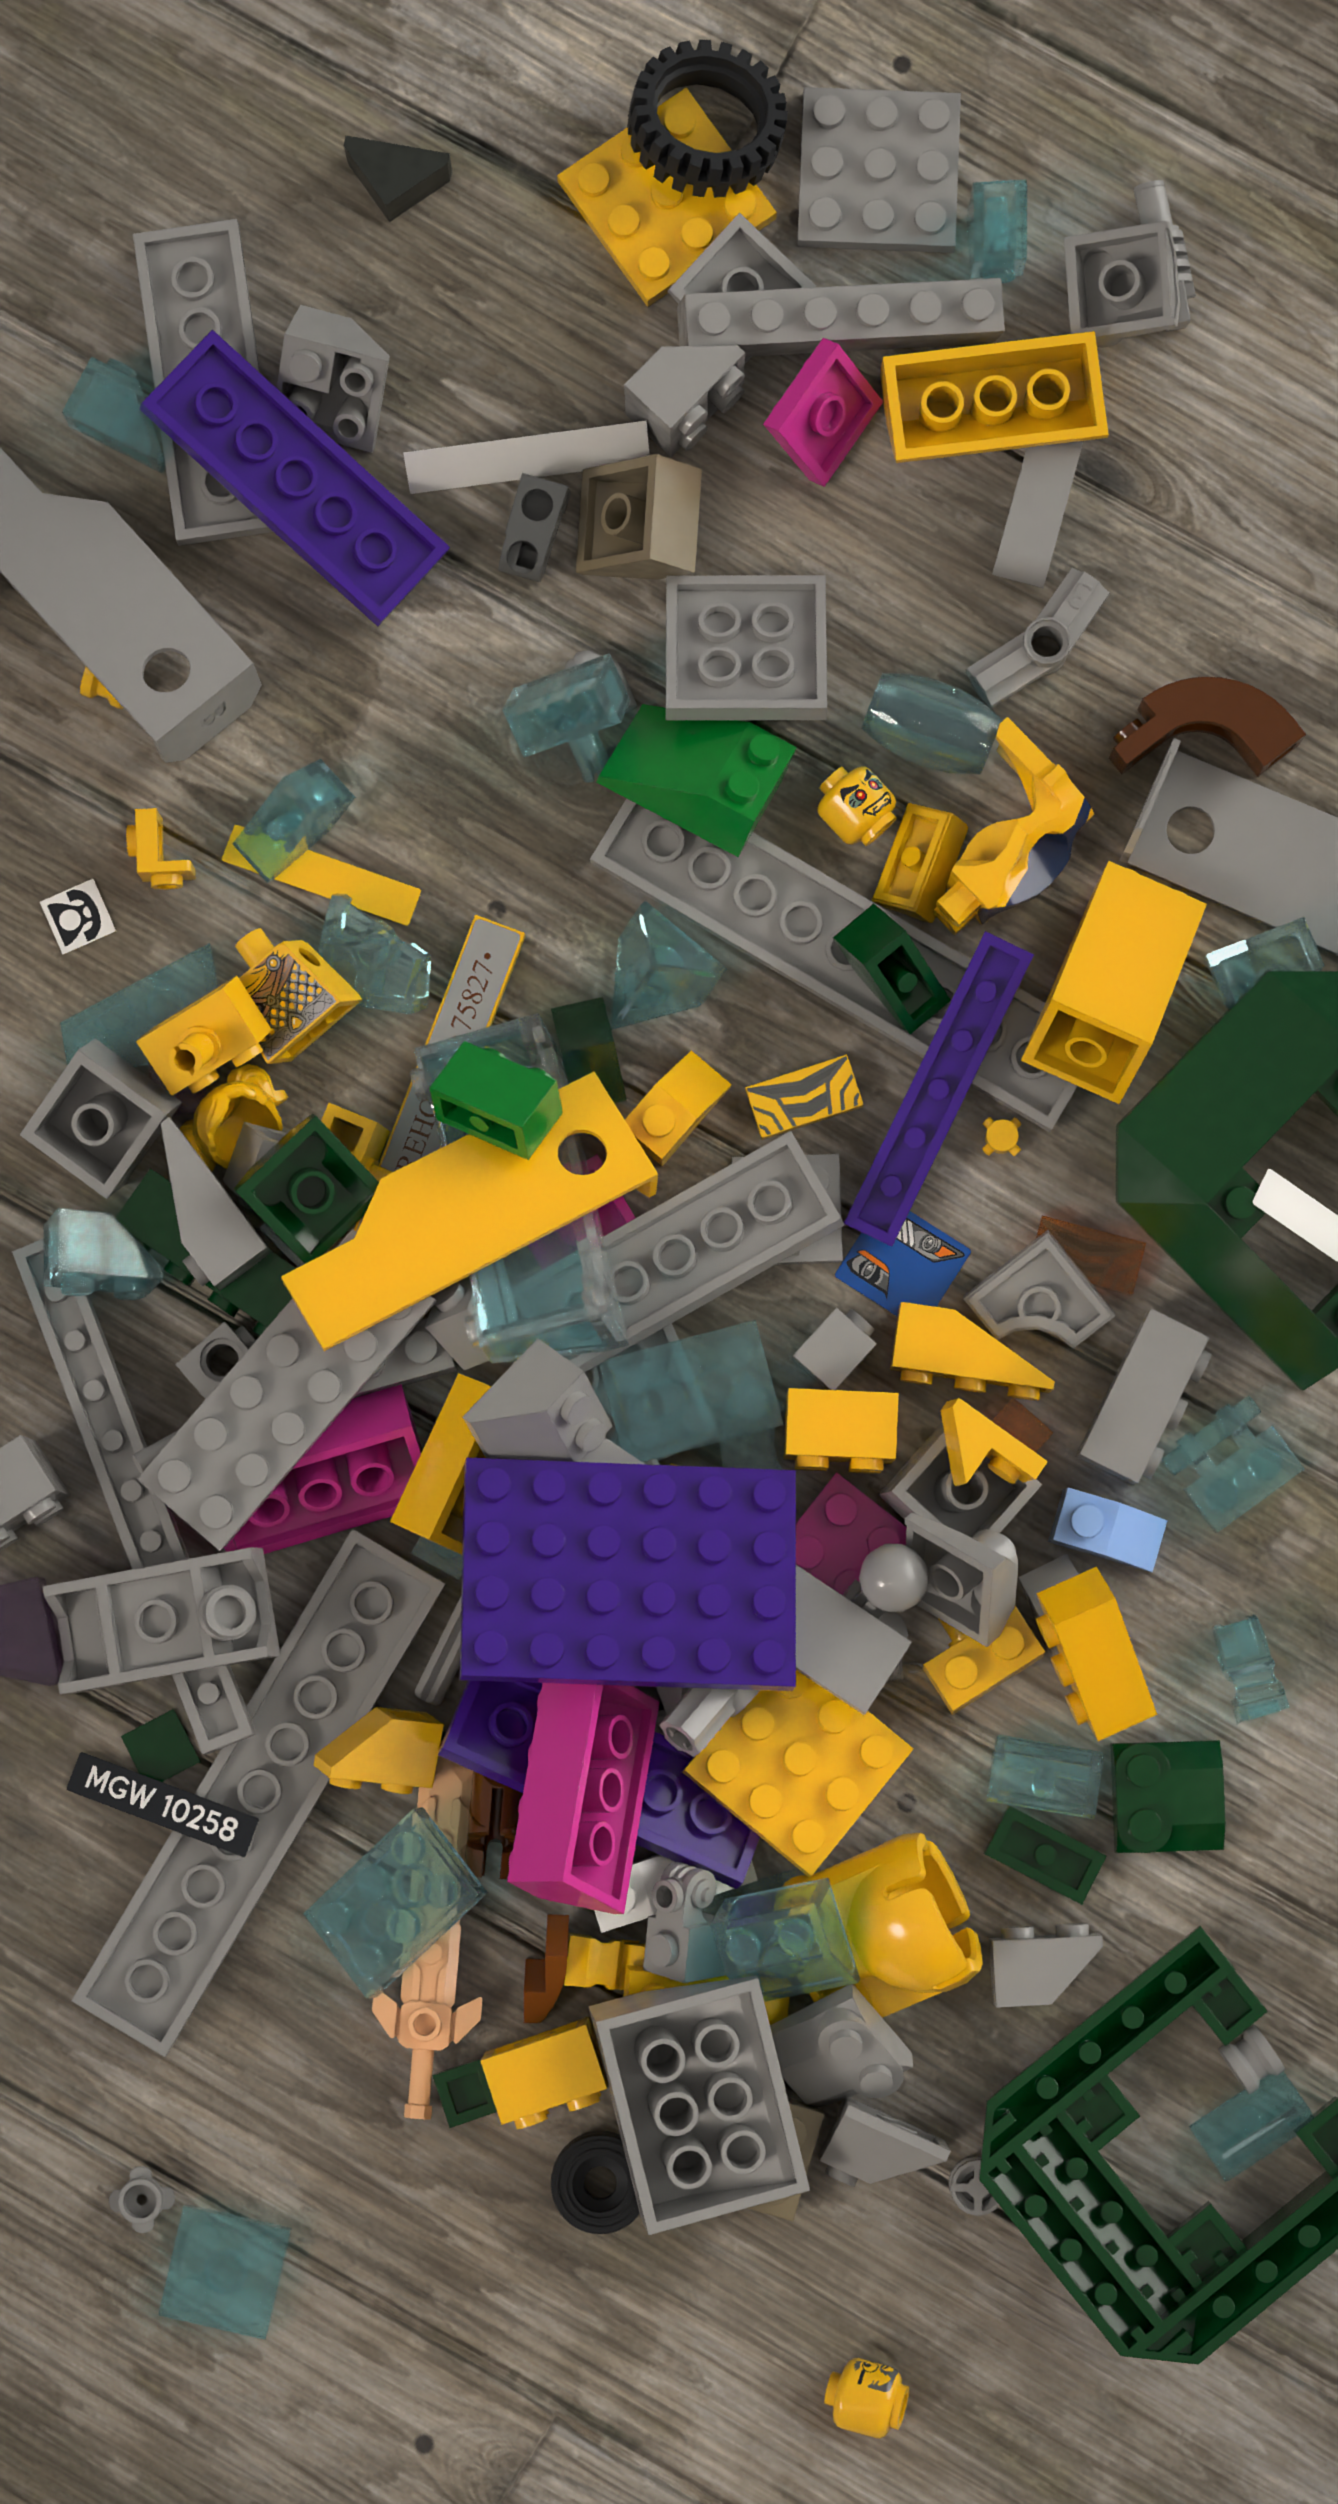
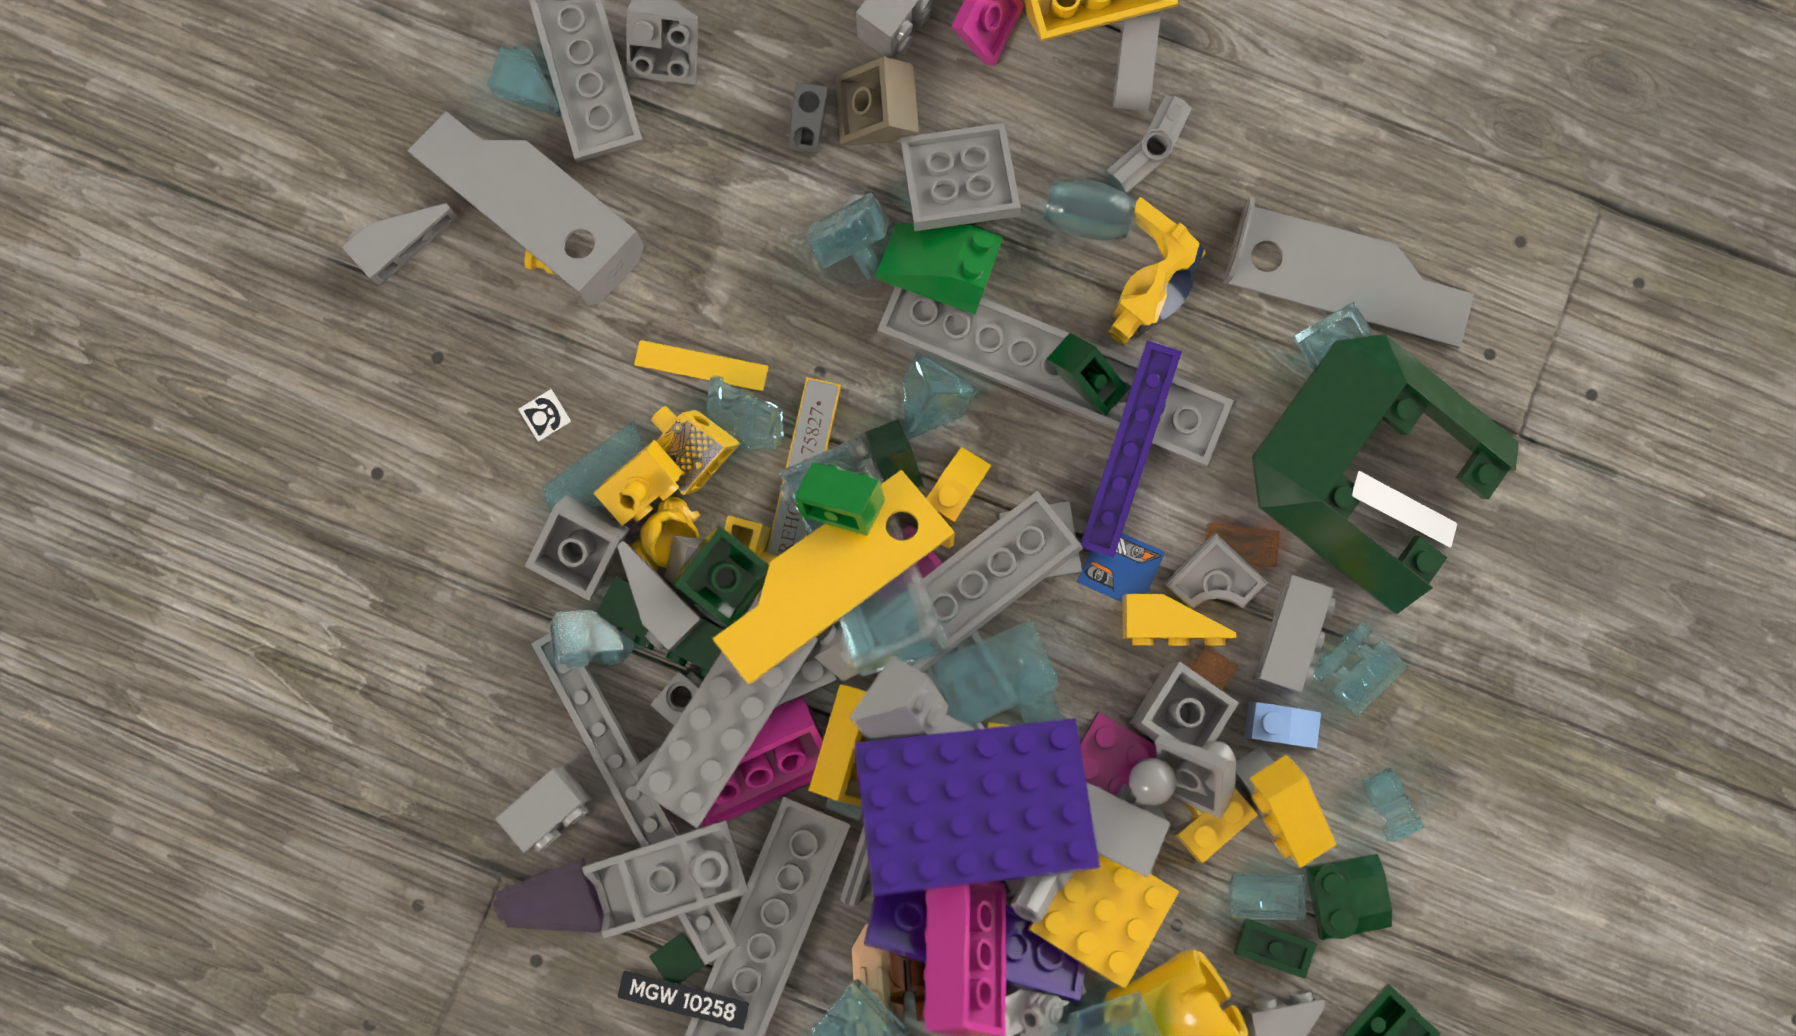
camera: 10 degrees left, 0 degrees up
yellow bracket [126,808,196,890] -> none
dark purple plate [139,330,450,627] -> none
clear light blue slope [233,759,356,883] -> none
yellow slope [313,1707,444,1794] -> none
white sticker [403,421,650,494] -> none
tile [745,1054,864,1140] -> none
yellow brick [784,1388,899,1474] -> none
light grey brick [792,1307,877,1390] -> none
yellow head [817,766,897,846] -> none
yellow slope [872,803,968,923] -> none
yellow slope [941,1398,1048,1486] -> none
yellow piece [982,1117,1022,1156] -> none
yellow slope [1021,861,1207,1104] -> none
reddish brown arch [1109,677,1306,777] -> none

